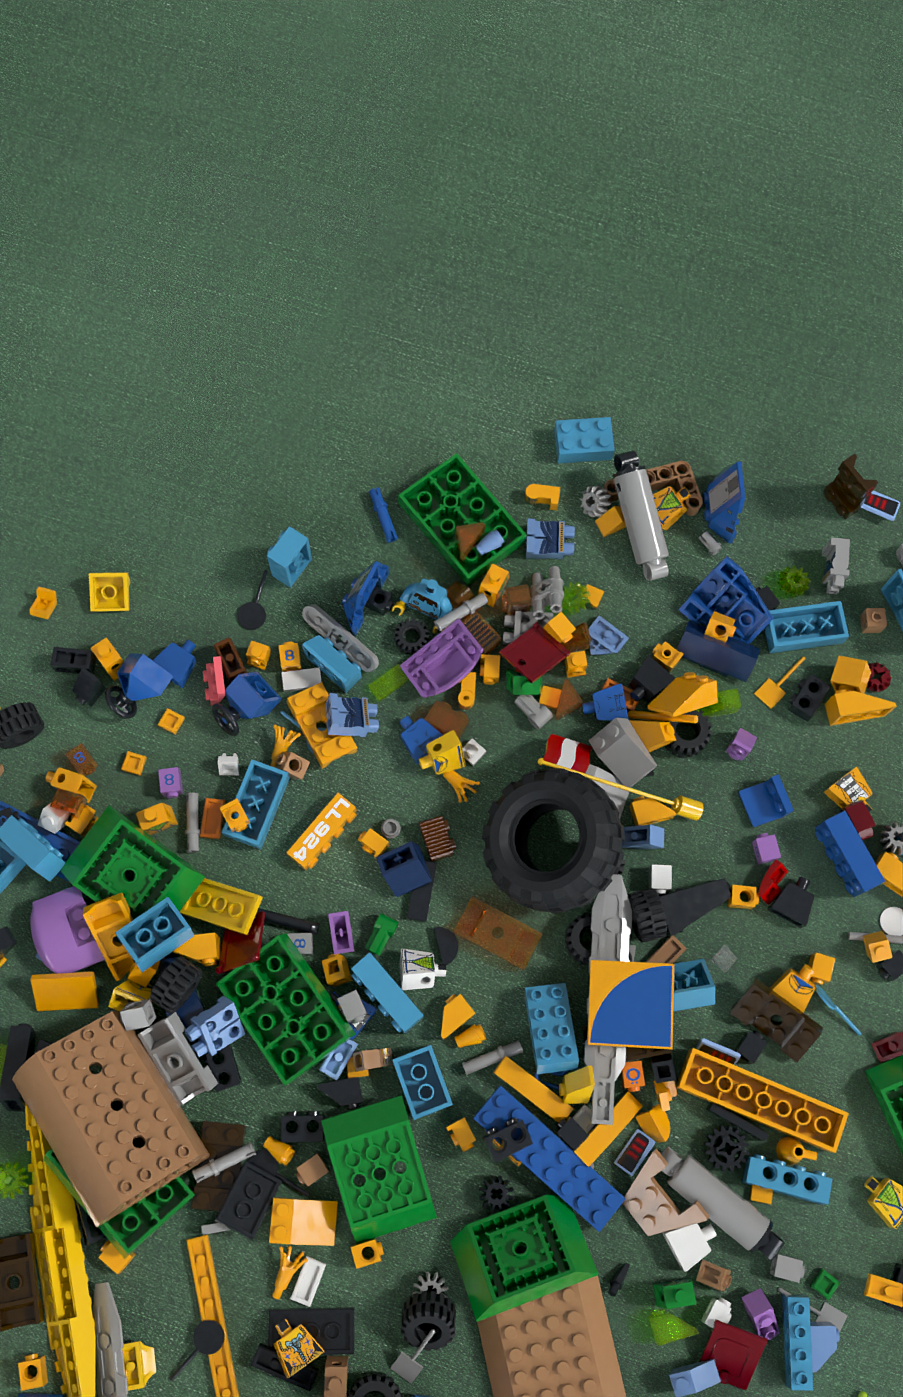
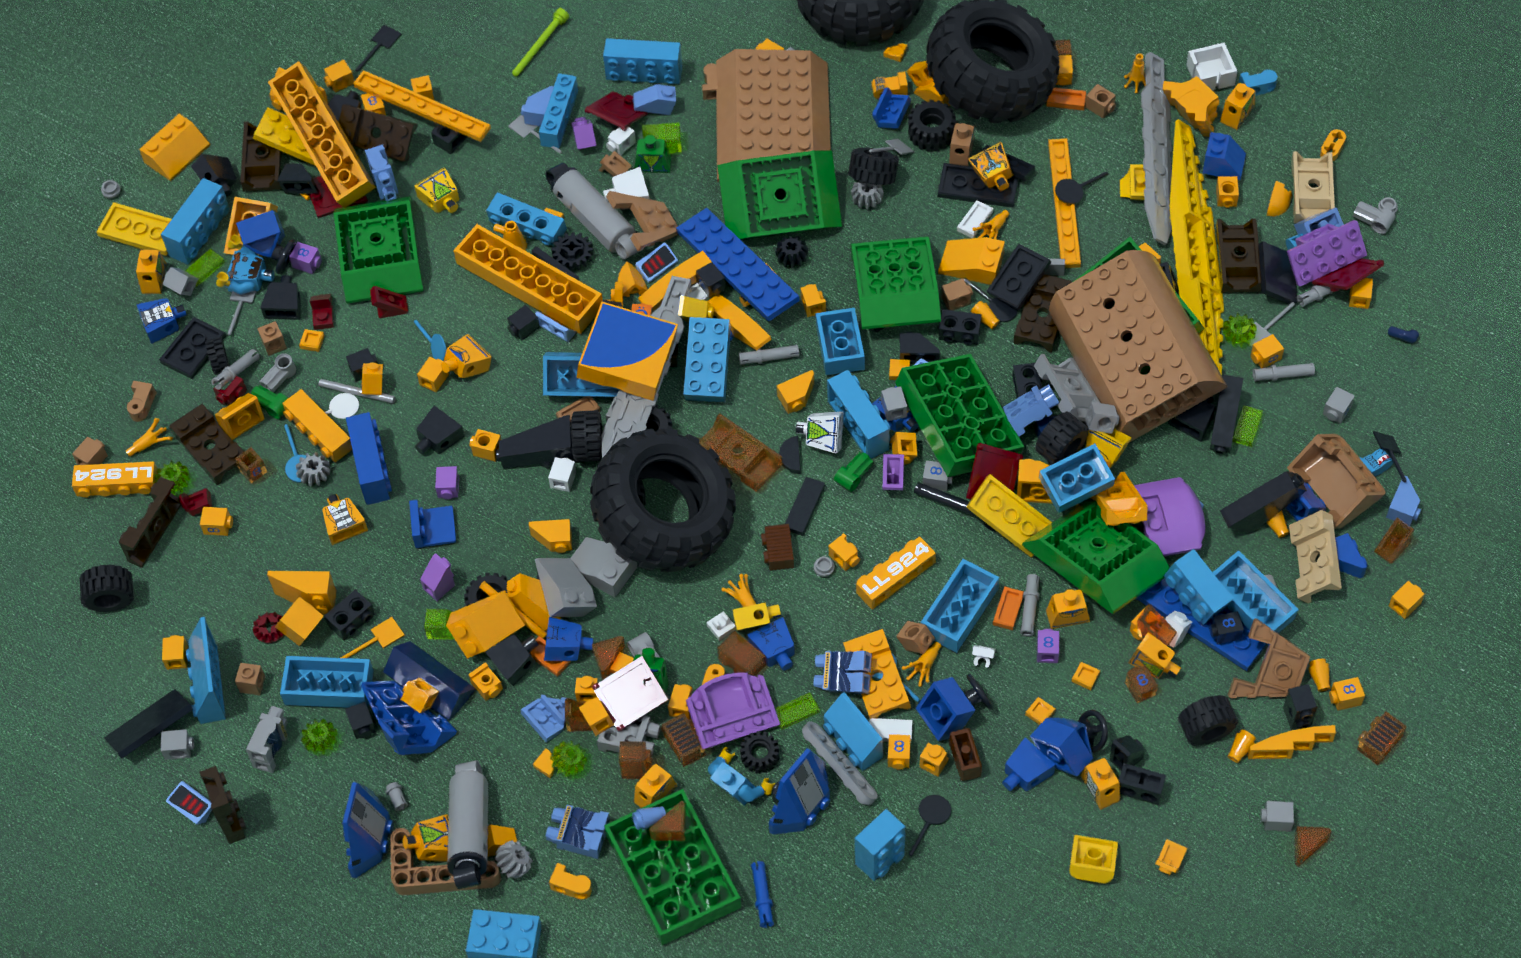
camera: 160 degrees left, 15 degrees down
light orange tile [31,972,99,1011] -> none
light grey pin [192,1142,256,1183] -> none
coral slope [203,656,225,706] -> none
light orange brick [220,799,250,832] -> none
light orange brick [351,1238,384,1269] -> none
medium nougat leg [353,1048,393,1072] -> none
dark blue slope [376,841,432,897] -> none
light grey pin [434,593,488,631] -> none
clear orange slope [446,581,481,620] -> none
light orange cone [455,1024,486,1048] -> none
black brick [482,1117,533,1163] -> none
light grey pin [530,566,564,620] -> none
flag [538,734,703,821] -> none
black bar [608,1262,630,1297] -> none
medium blue slope [622,825,664,849] -> none
clear slope [710,944,738,974] -> none
dark brown piece [730,978,823,1063] -> none
red slope [758,859,789,905] -> none
light grey brick [770,1254,805,1283] -> none
green tile [810,1268,841,1300] -> none
dark red slope [844,800,876,840] -> none

